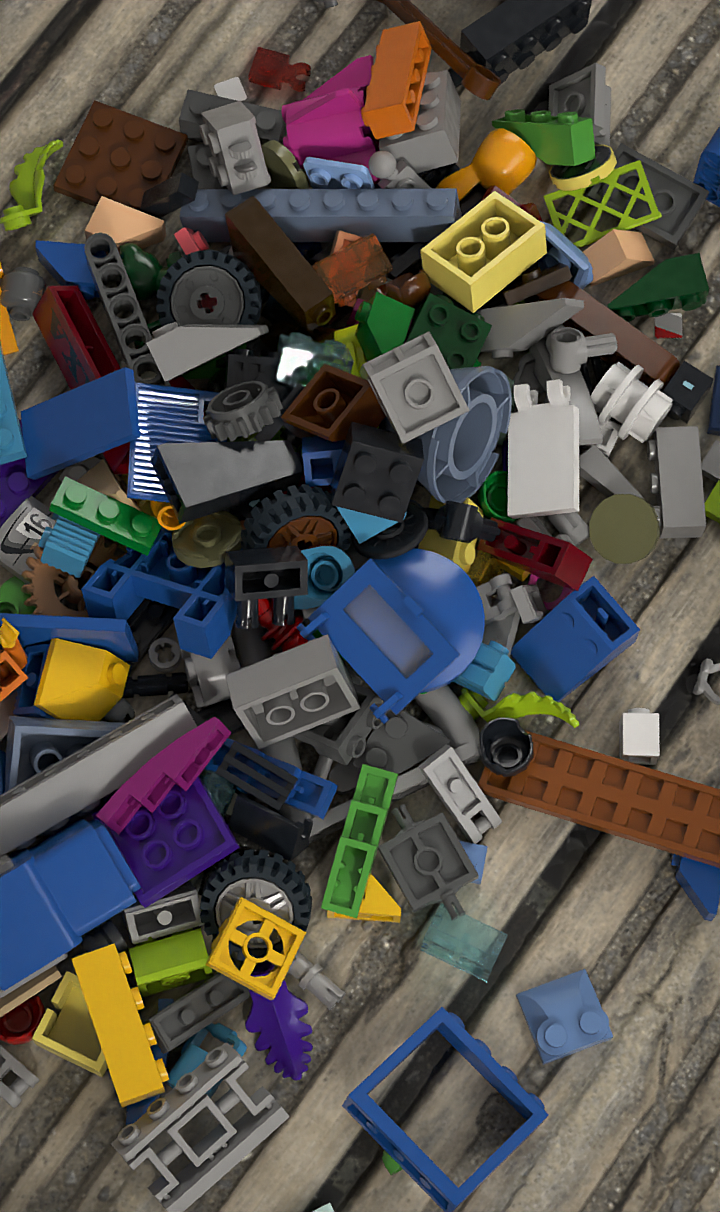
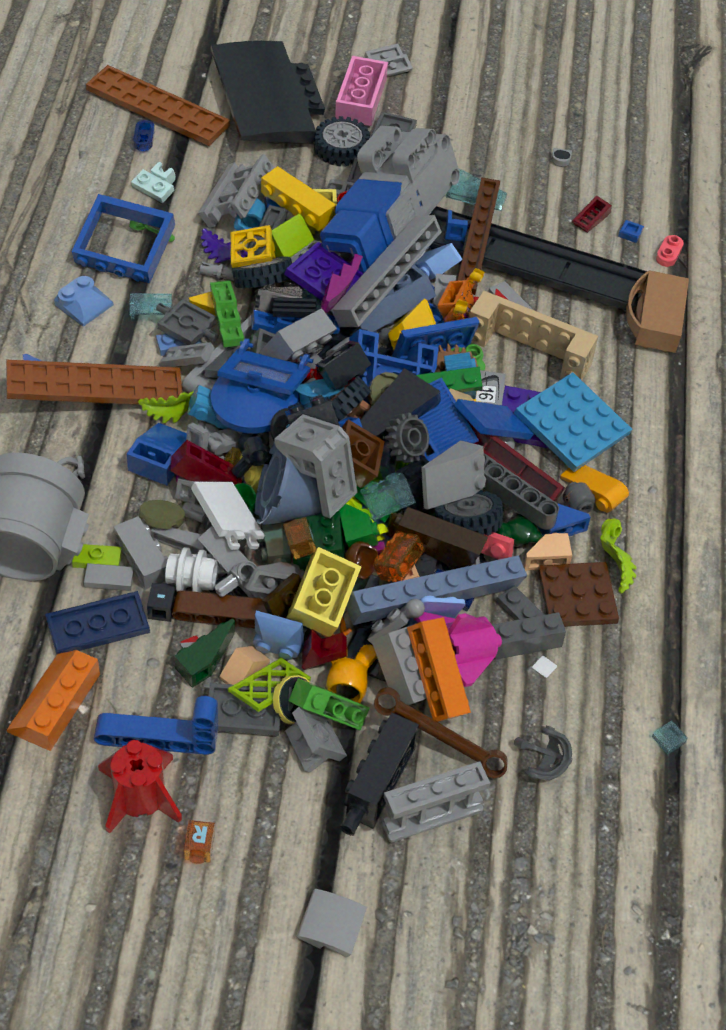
camera: 150 degrees right, 20 degrees down
black piece [140,172,199,218] -> none
light grey hinge [199,101,271,195] -> none
clear red plate [248,47,311,92] -> none
olive tile [261,140,309,189] -> none
black hair [478,717,534,777] -> none
white brick [619,708,660,765] -> none
none -> clear orange brick [283,517,317,559]

